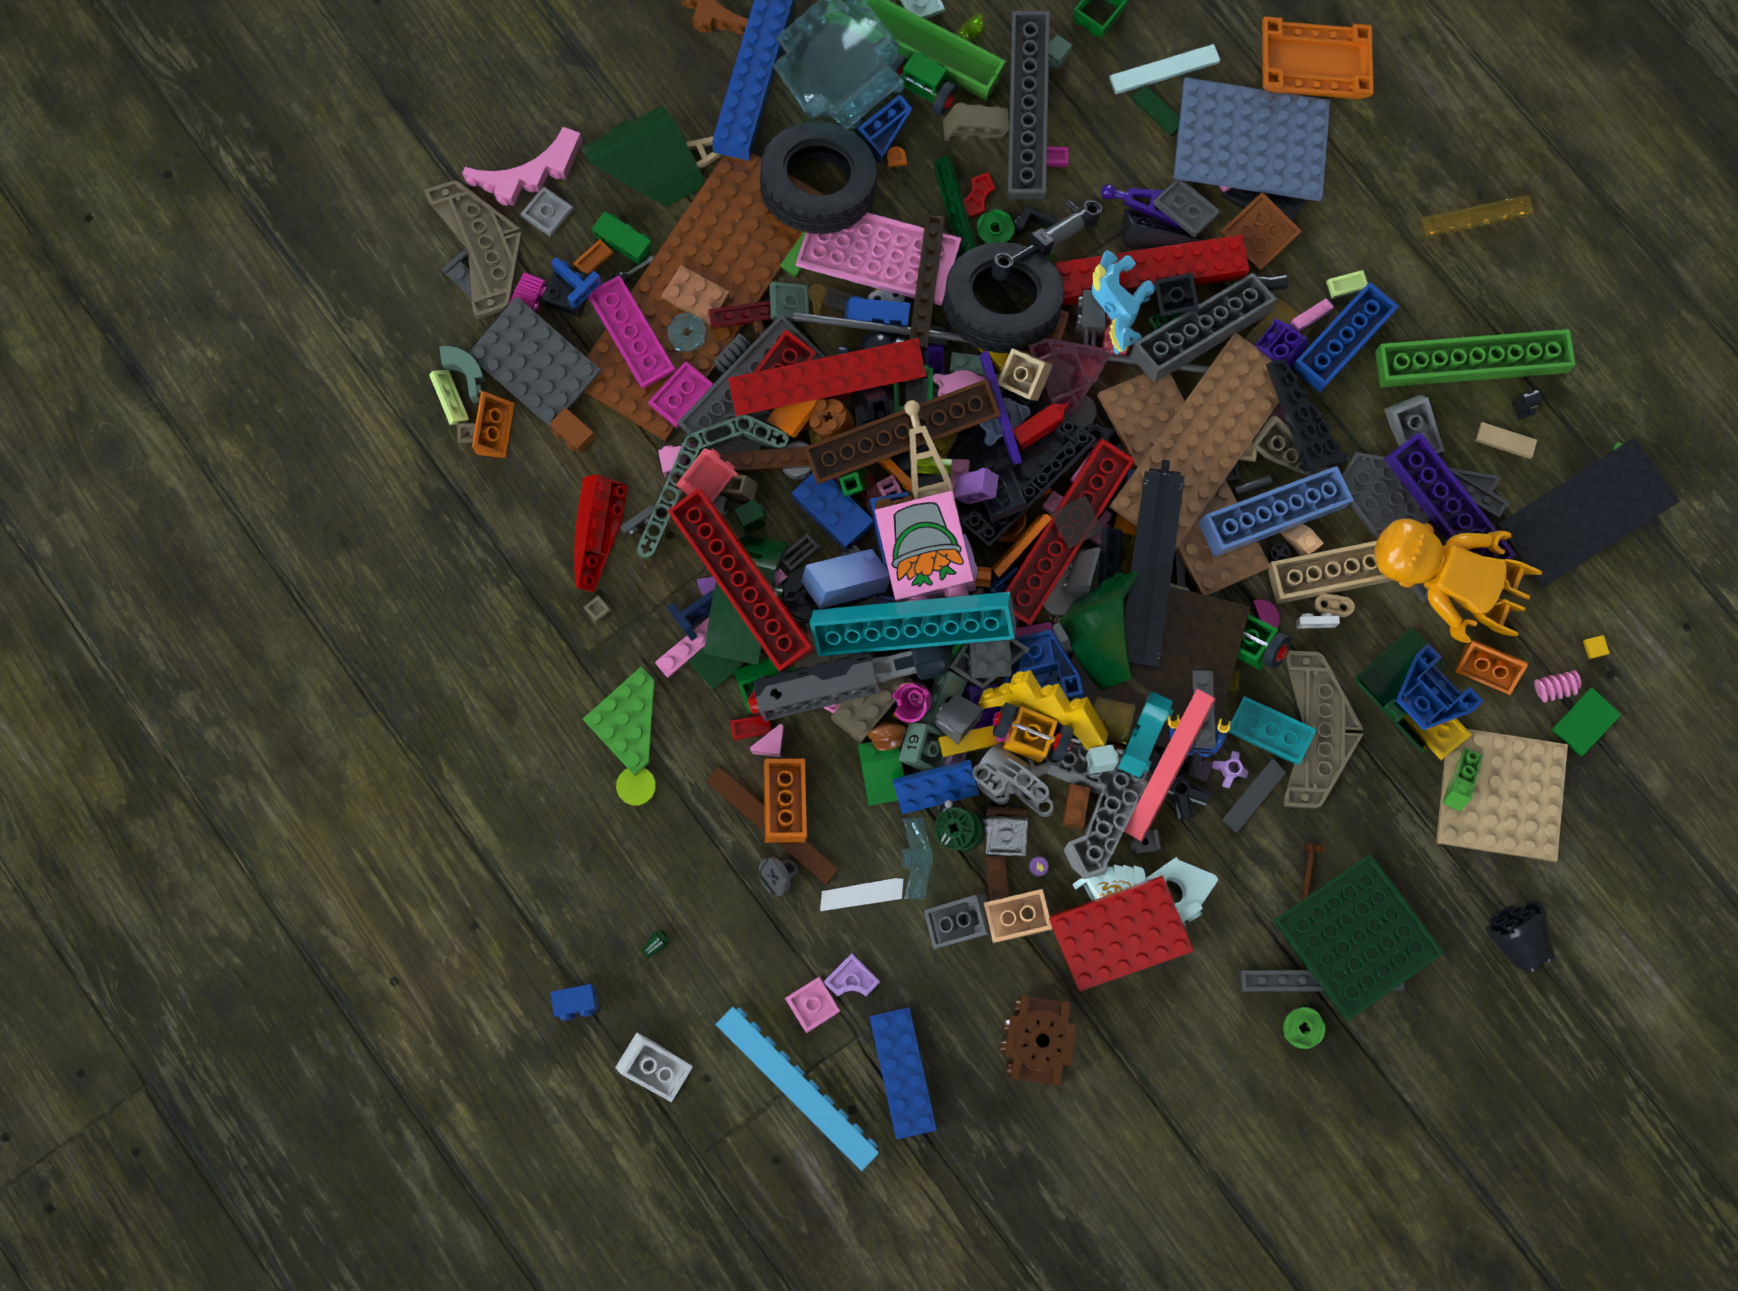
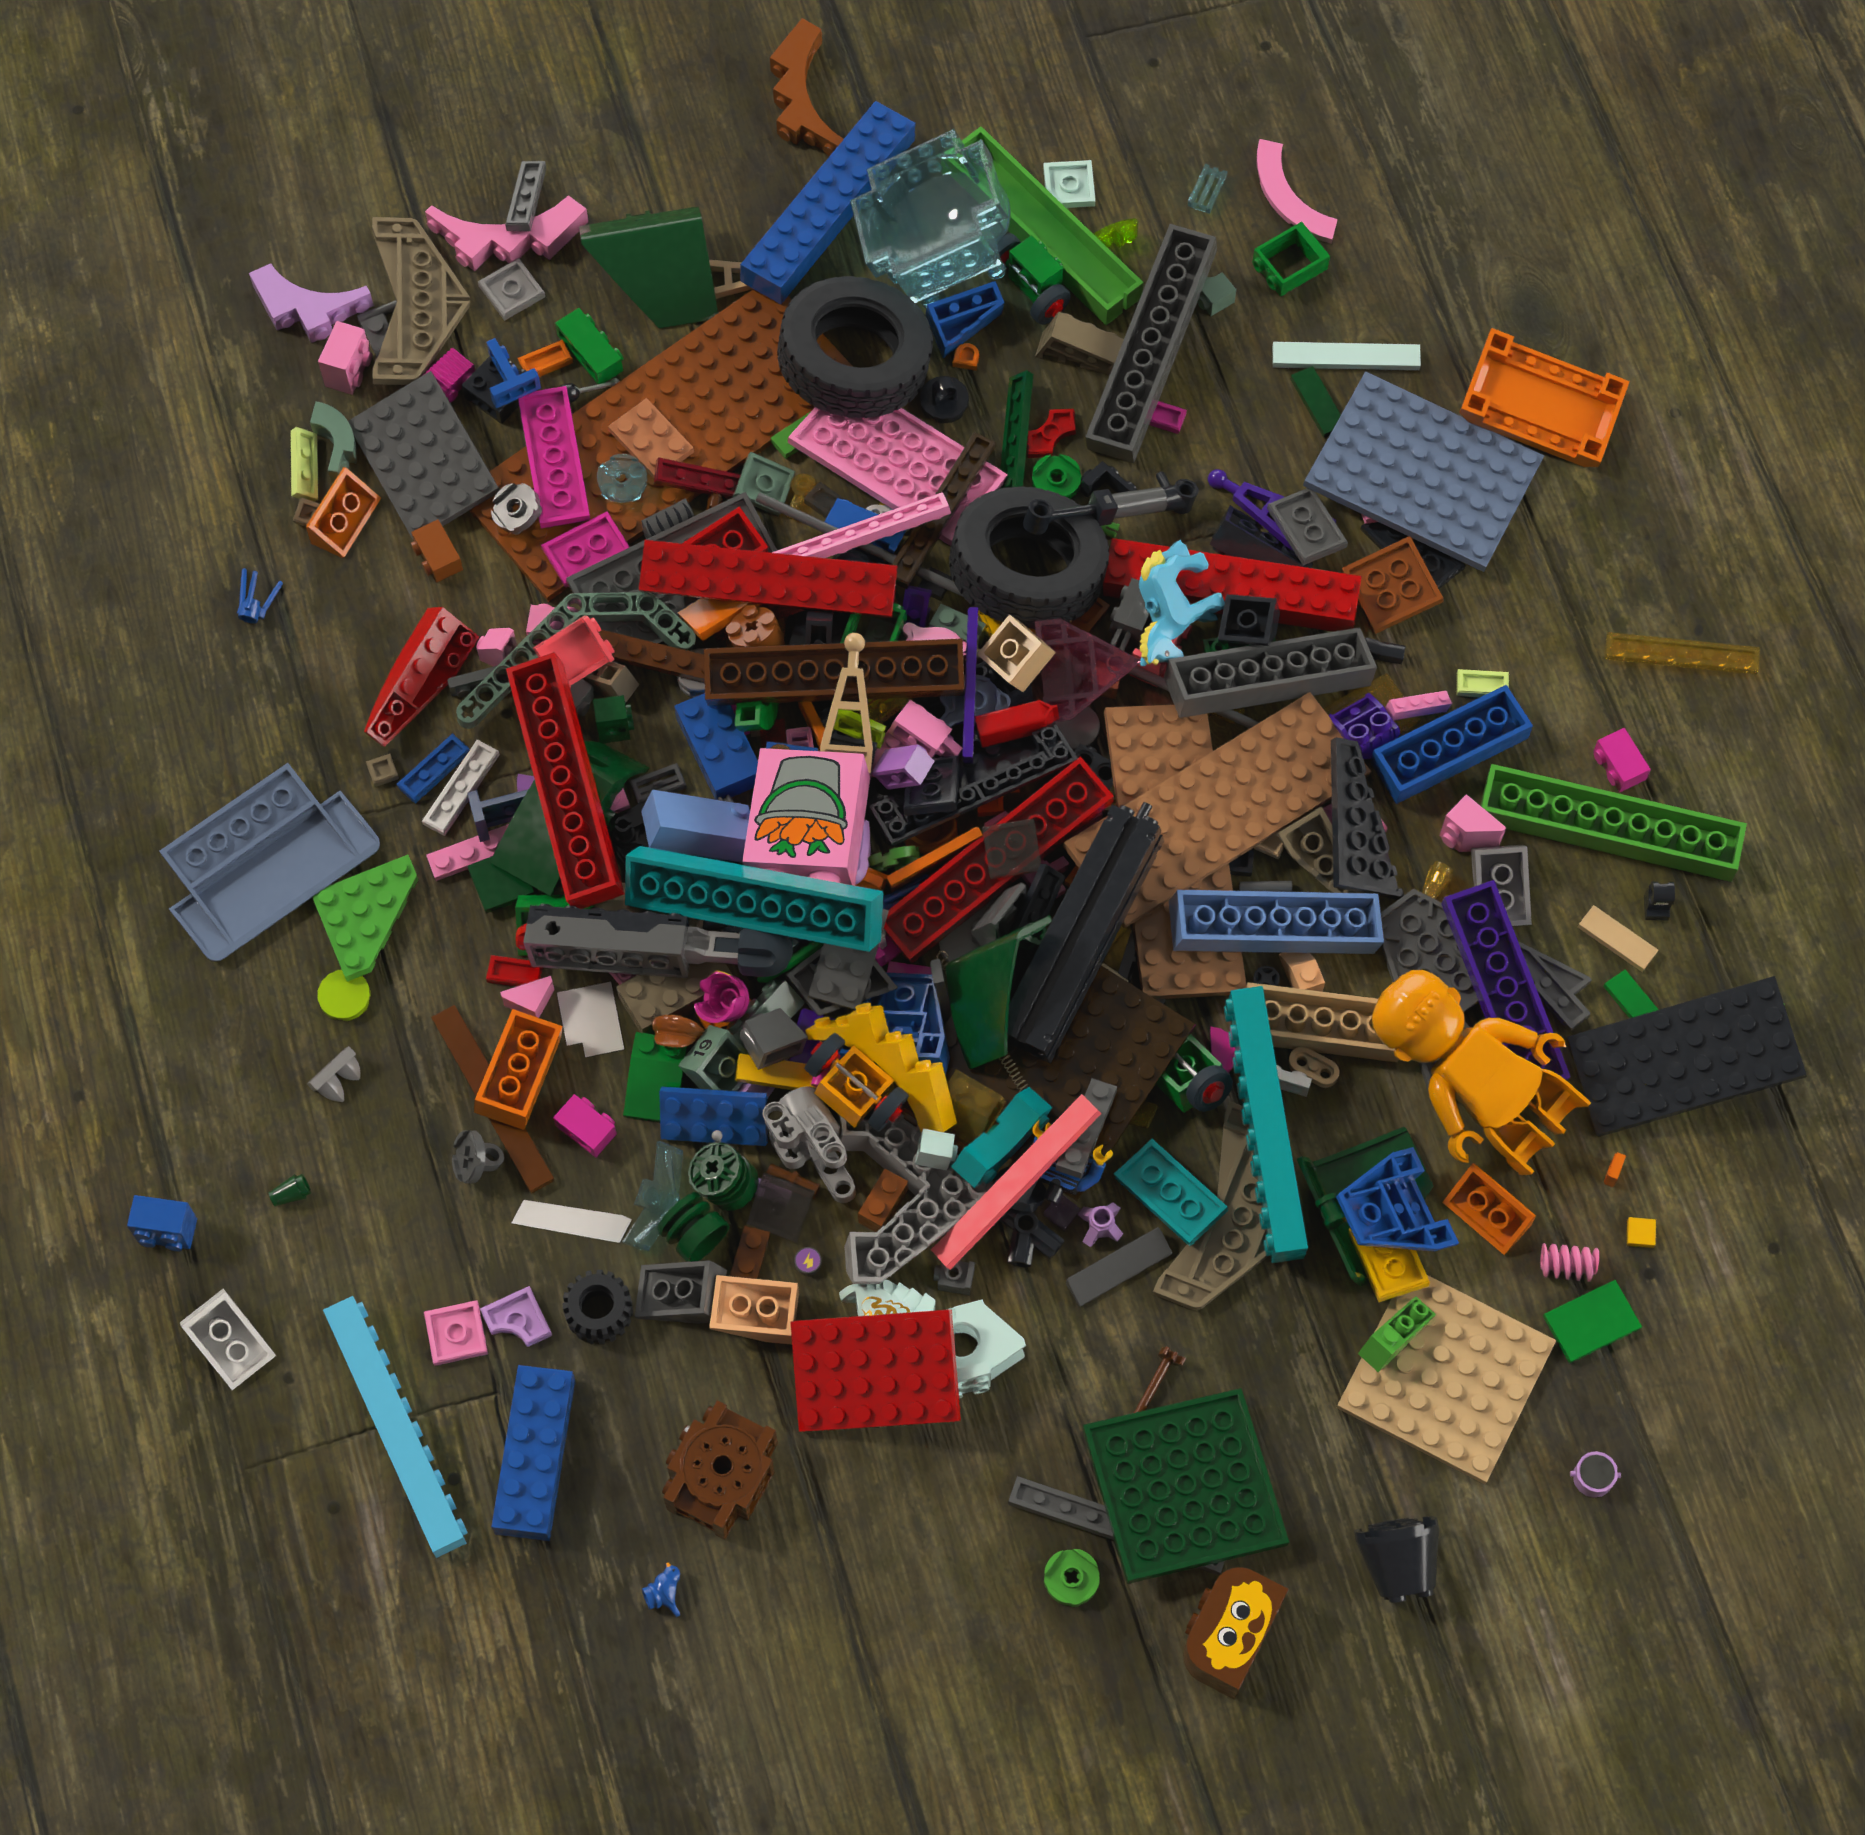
camera: 20 degrees right, 10 degrees down
none -> sand blue slope [159,763,380,962]
none -> blue plant [237,568,283,624]
none -> lavender arch [249,264,374,343]
none -> light grey tile [307,1046,361,1102]
none -> bright pink brick [318,321,372,395]
none -> blue tile [397,733,470,804]
none -> white tile [422,740,500,836]
none -> bright pink slope [476,628,517,667]
none -> plate [491,483,542,535]
none -> dark grey tile [505,161,547,231]
none -> dark pink brick [553,1094,617,1158]
none -> white sticker [557,982,624,1057]
none -> black tyre [562,1270,633,1344]
none -> blue animal [642,1563,680,1617]
none -> dark green wheel [657,1192,729,1262]
none -> bright pink plate [772,492,951,558]
none -> bright green plate [868,846,921,873]
none -> bright pink hinge [888,699,963,758]
none -> black tile [920,376,969,424]
none -> reddish brown brick [1183,1567,1289,1700]
none -> teal brick [1224,986,1308,1263]
none -> clear yellow cone [1422,861,1453,900]
none -> bright pink slope [1439,794,1506,852]
none -> piece [1570,1451,1621,1498]
none -> dark pink brick [1594,728,1651,793]
none -> green tile [1603,969,1659,1018]
none -> orange tile [1604,1152,1626,1187]

